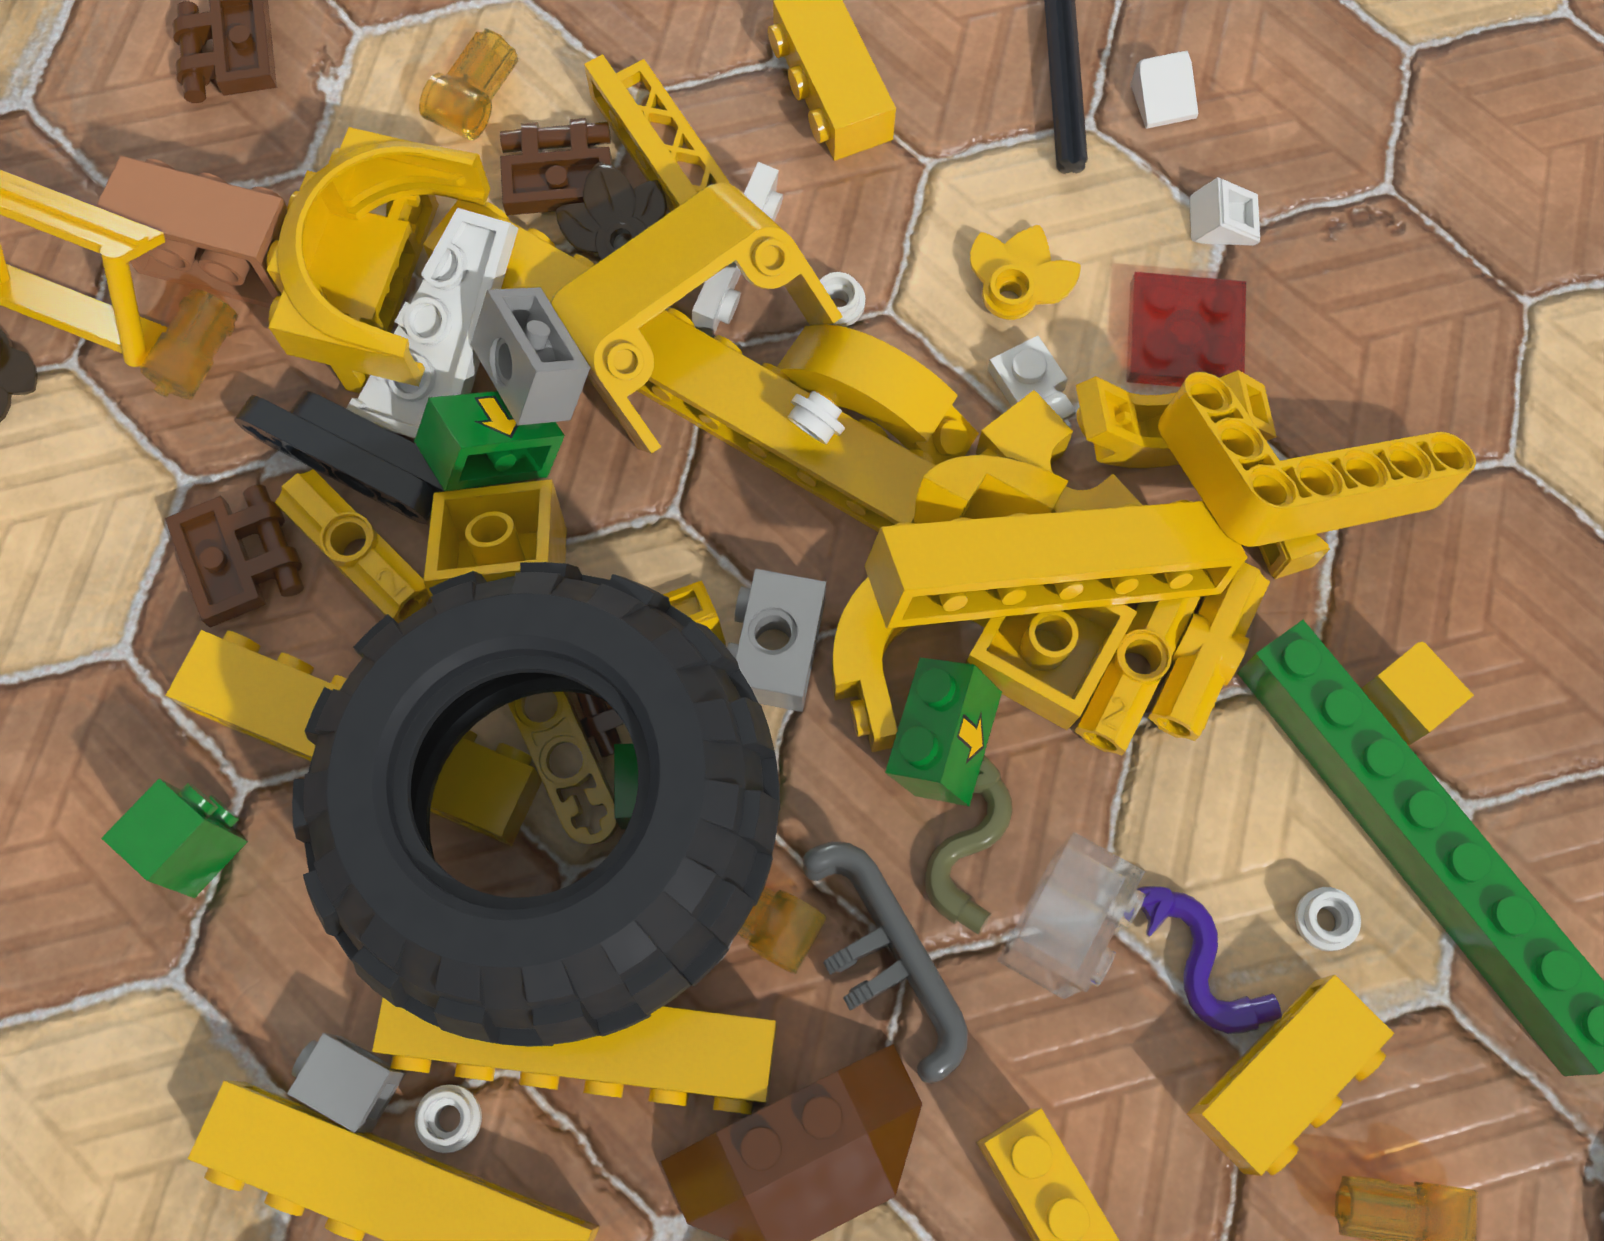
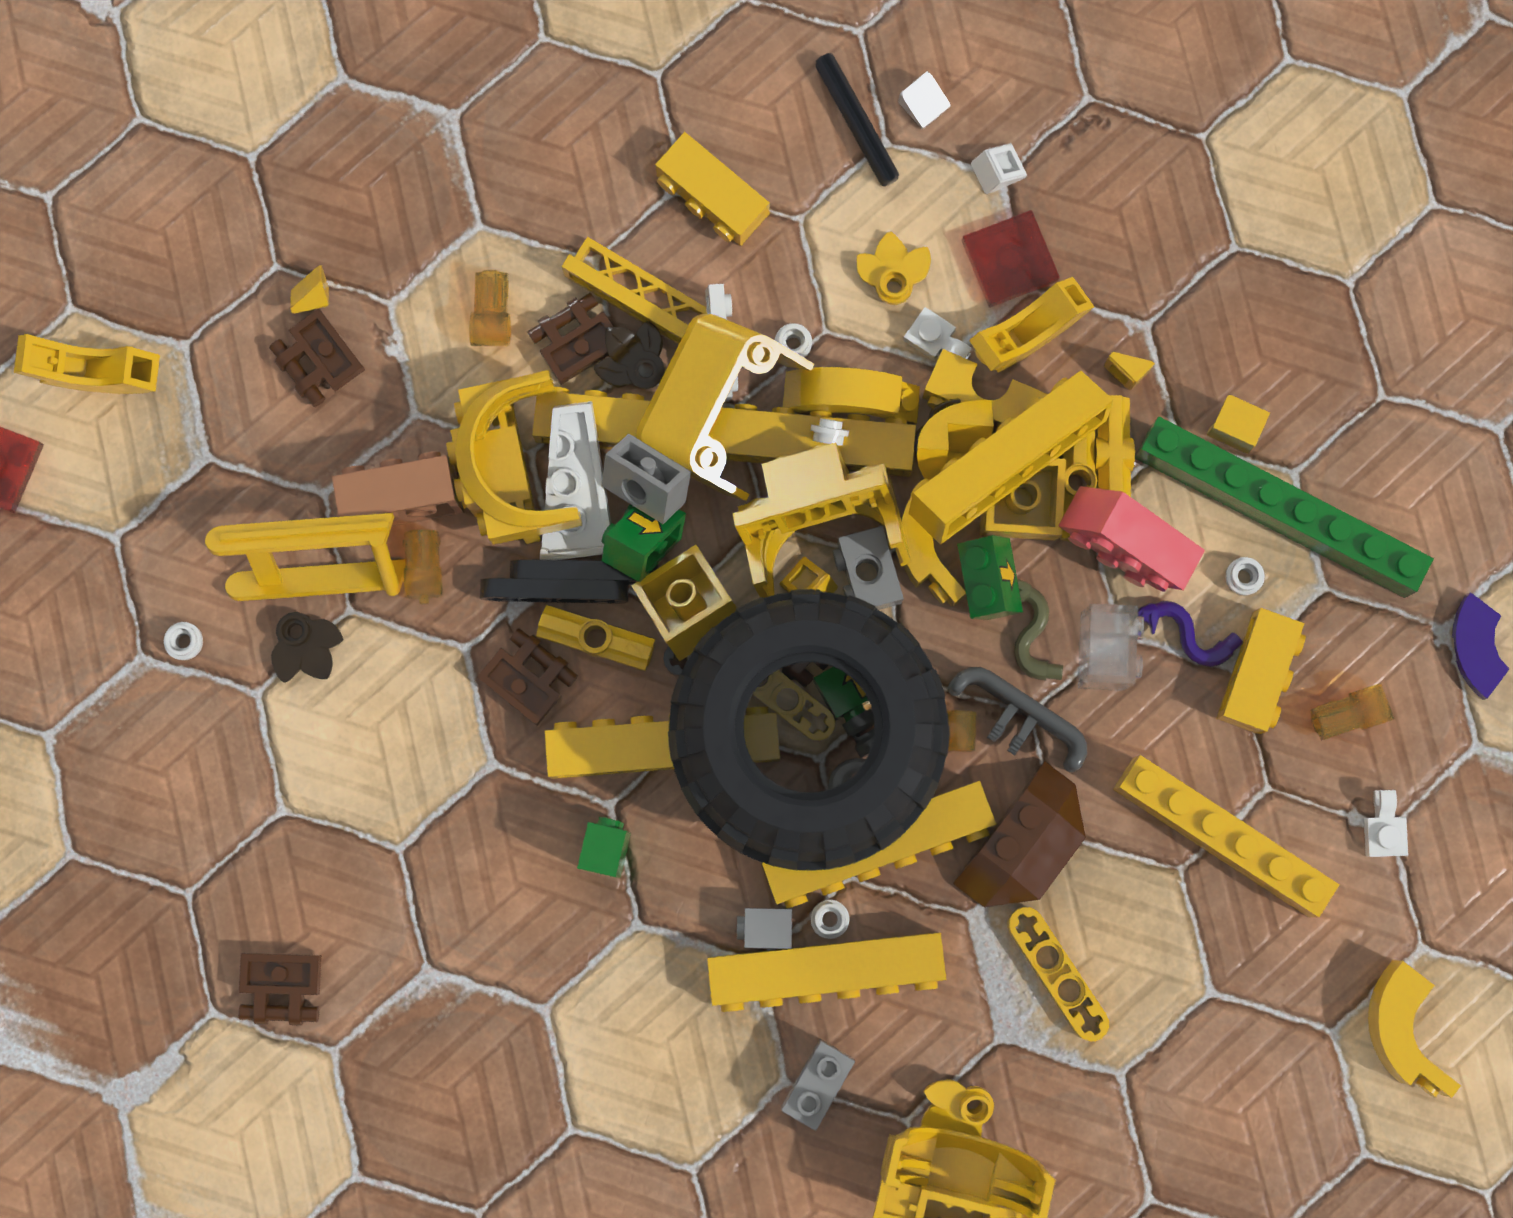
camera: 25 degrees left, 10 degrees up
yellow beam [1158,372,1476,547] -> none
none -> yellow piece [732,442,911,598]
none -> coral brick [1059,486,1205,592]

